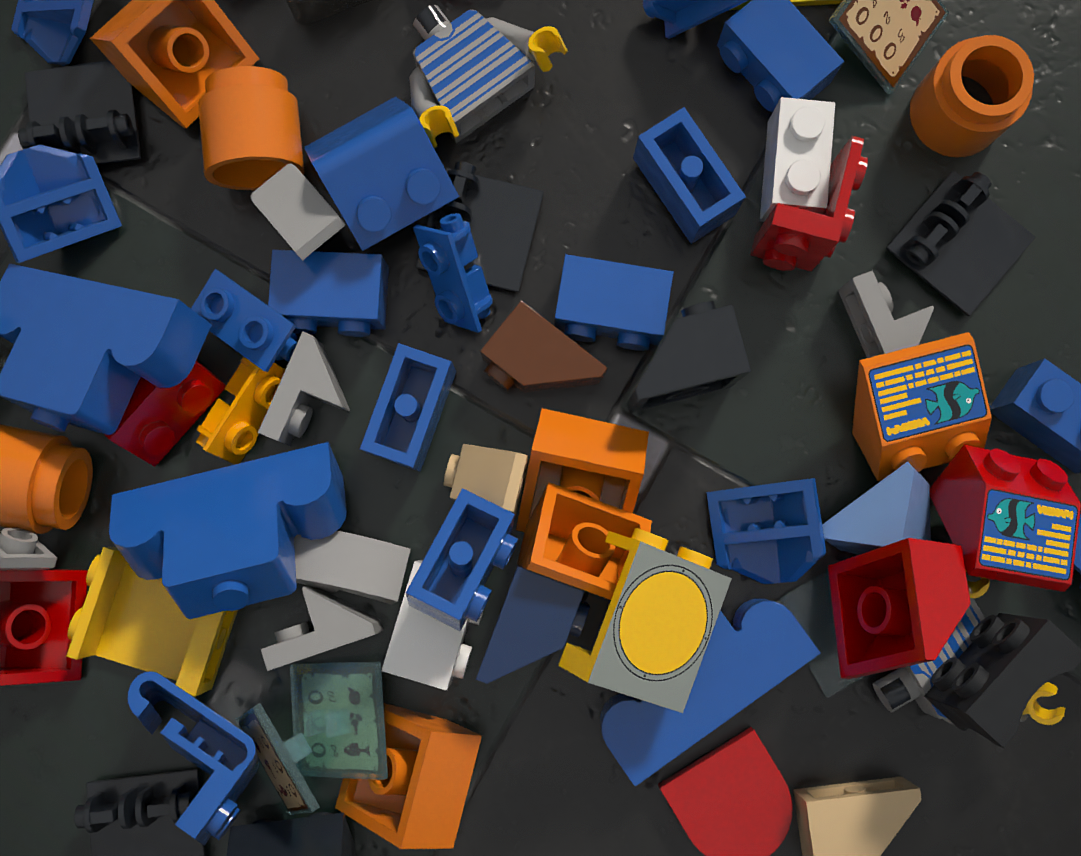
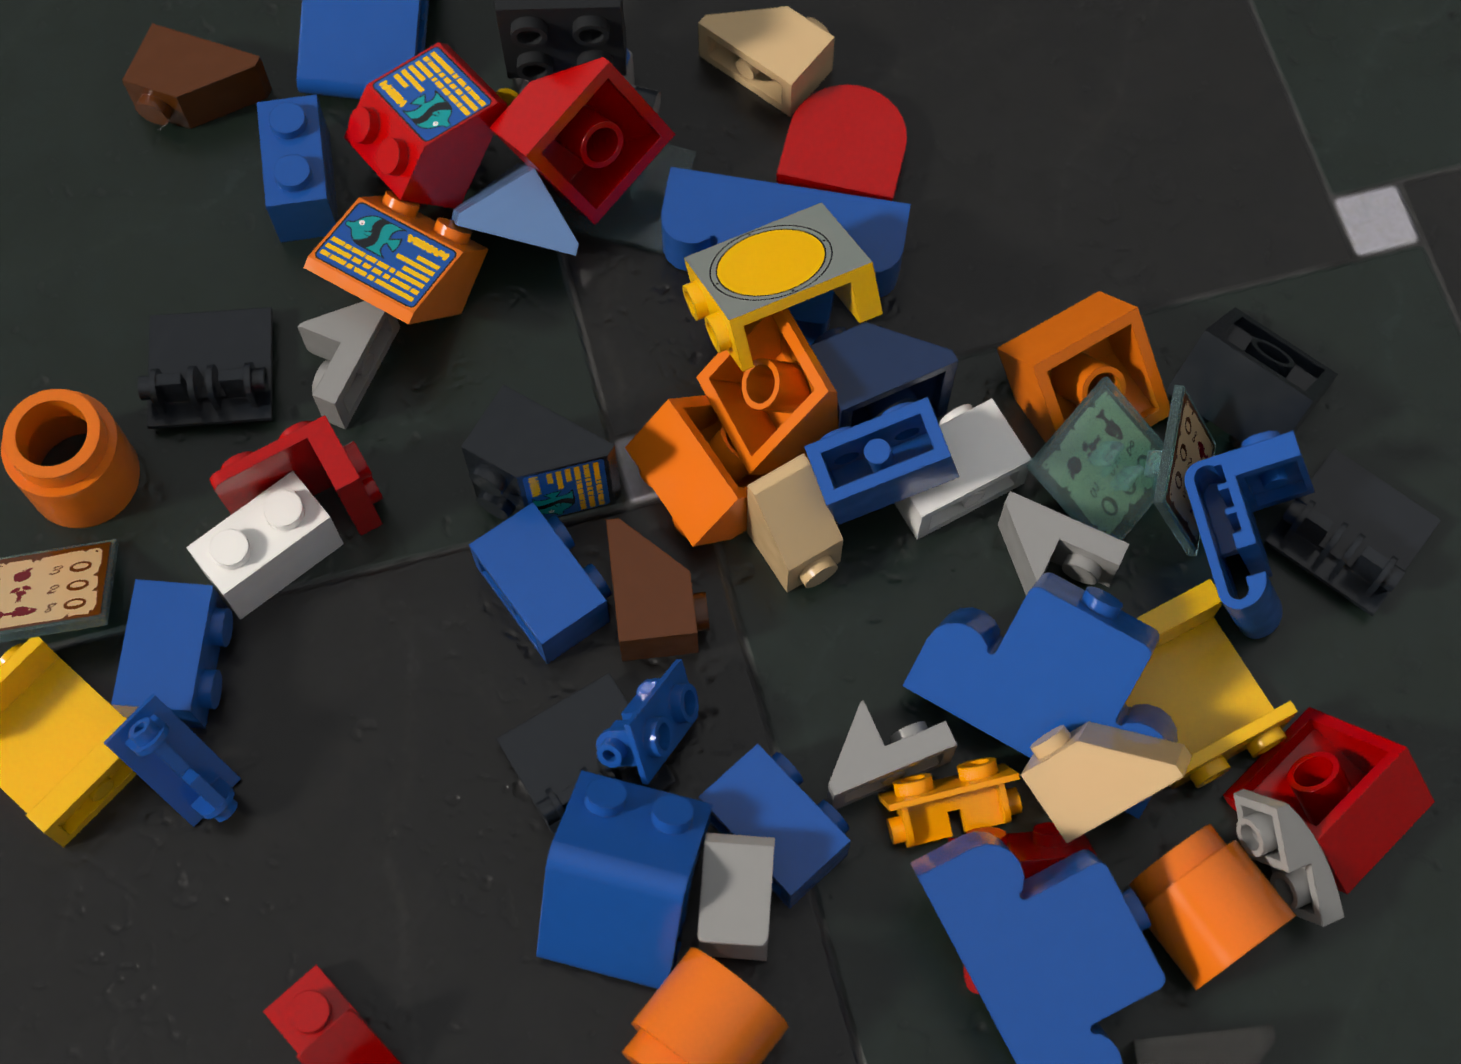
camera: 135 degrees left, 15 degrees down
blue hinge [191,269,298,372] -> none
light grey slope [294,531,411,605] -> none
blue brick [360,343,456,472] -> none
torso [409,5,568,148] -> none
blue brick [633,107,746,244] -> none
blue slope [706,478,826,584] -> none
none -> tan slope [1021,721,1192,843]

